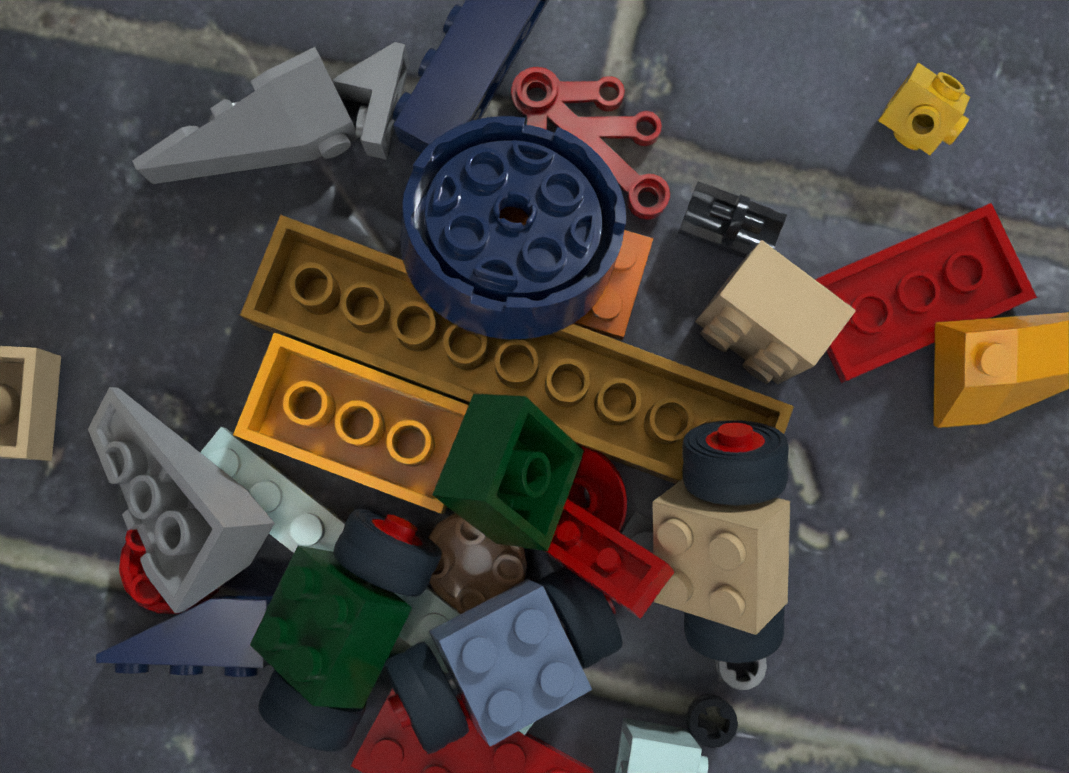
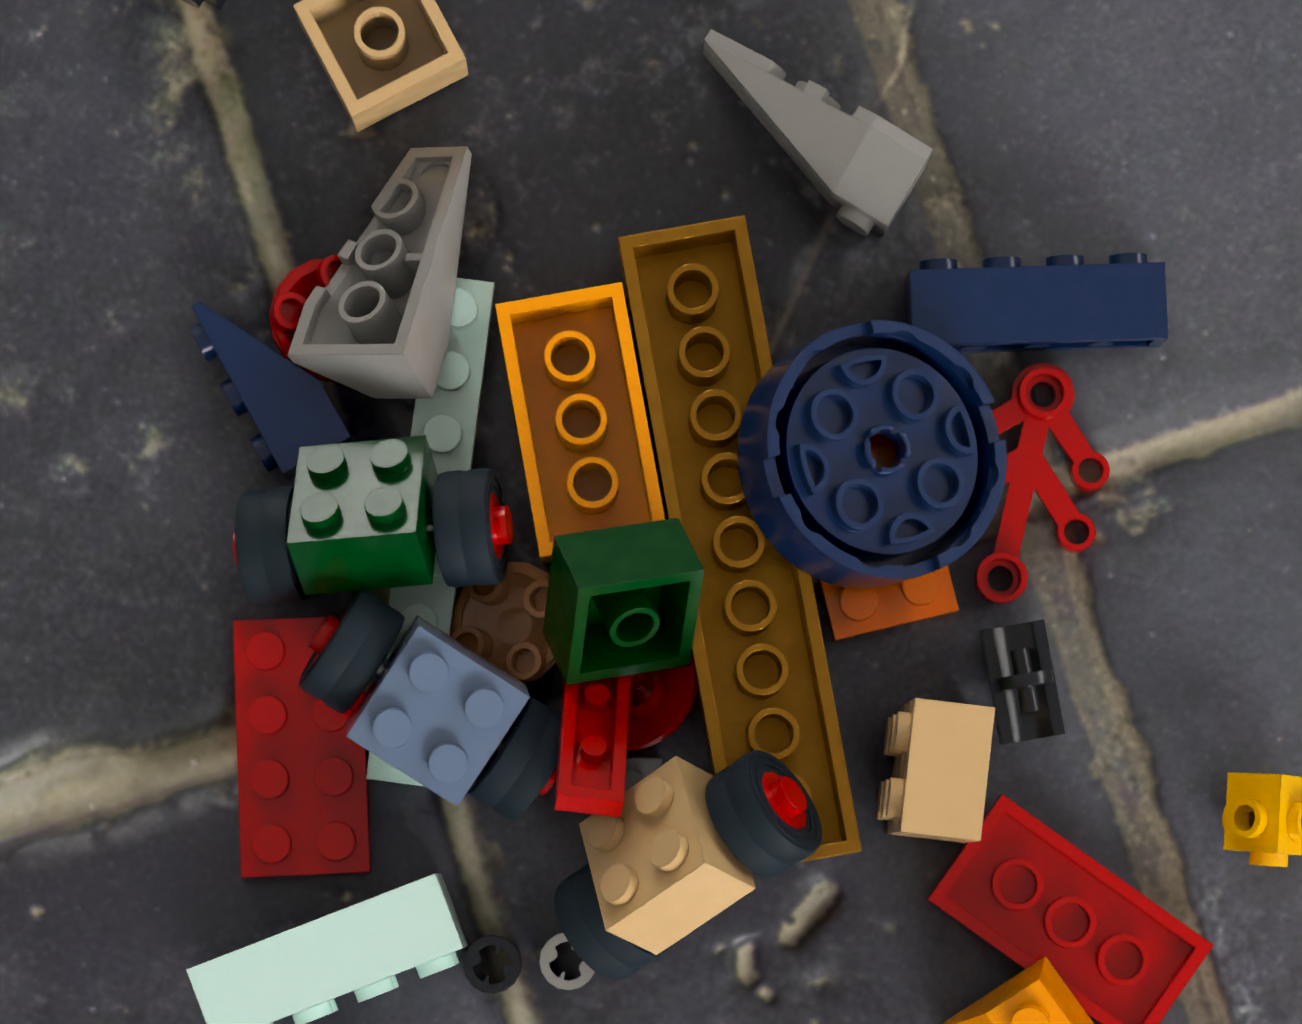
camera: 60 degrees right, 0 degrees up
light grey slope [332,42,410,160] -> none

